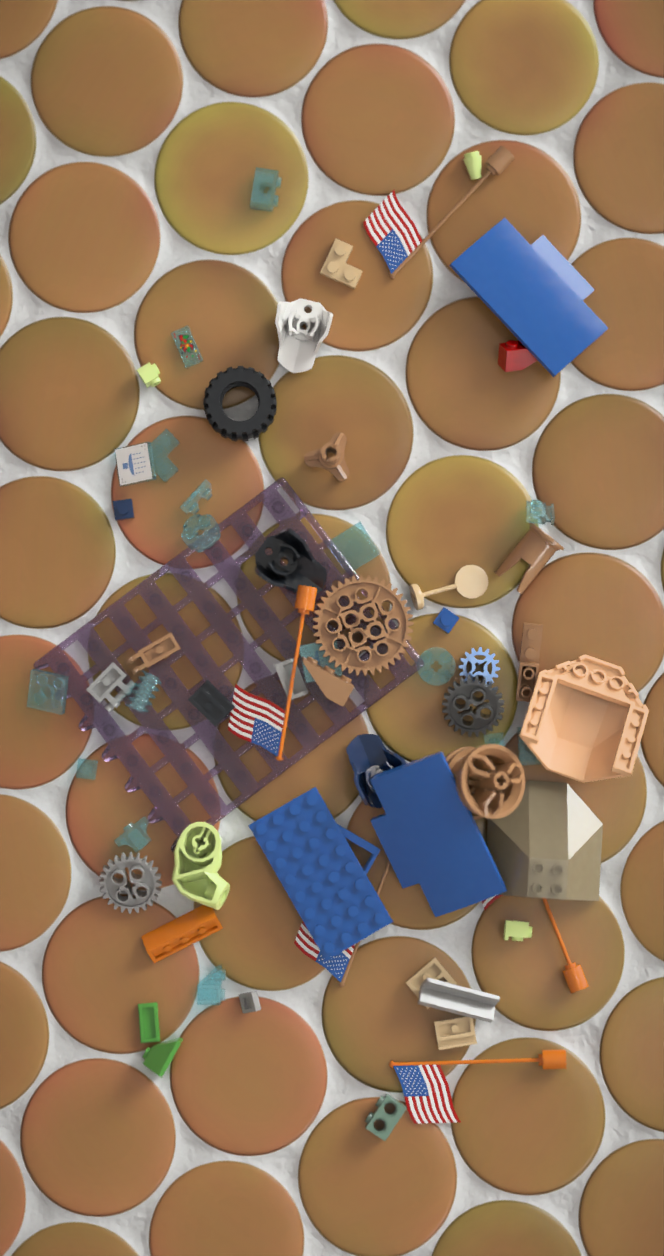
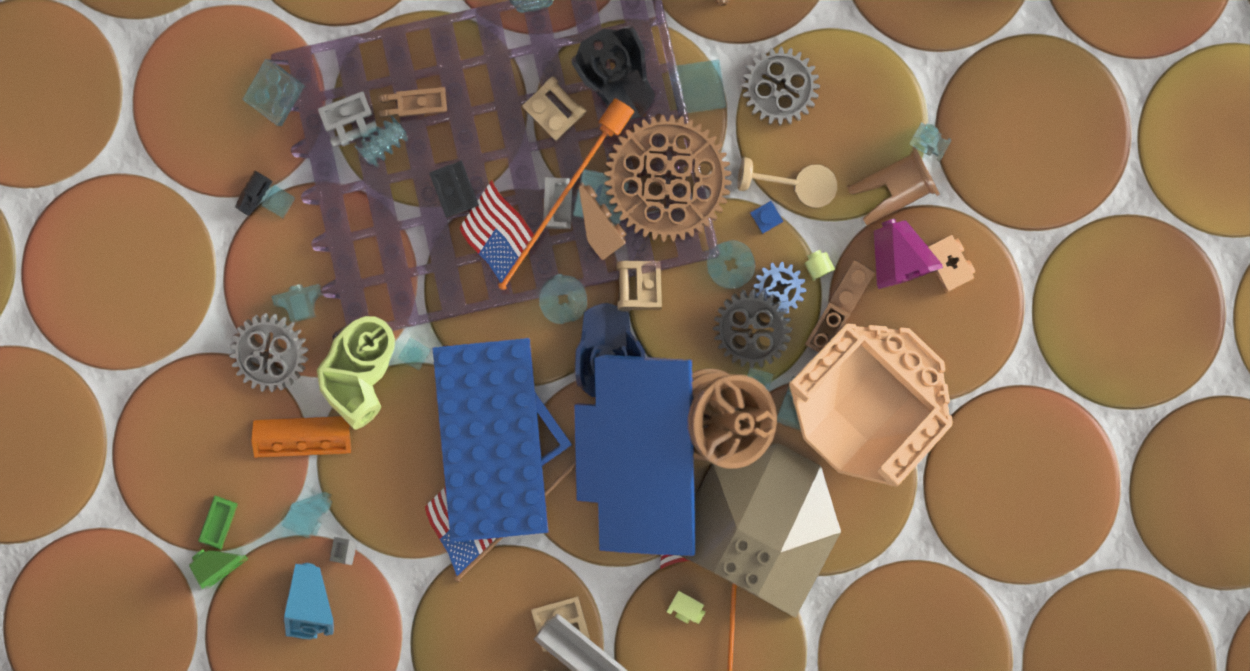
camera: 25 degrees right, 0 degrees up
none -> black hinge [235,170,273,216]
none -> dark azure slope [284,563,334,640]
none -> clear light blue plate [398,337,431,370]
none -> tan plate [522,76,587,141]
none -> clear light blue plate [539,274,587,324]
none -> tan plate [616,261,662,311]
none -> light grey gear [741,47,820,126]
none -> yellowish green plate [804,250,835,281]
none -> magenta slope [874,219,943,289]
none -> light nougat brick [929,235,975,293]

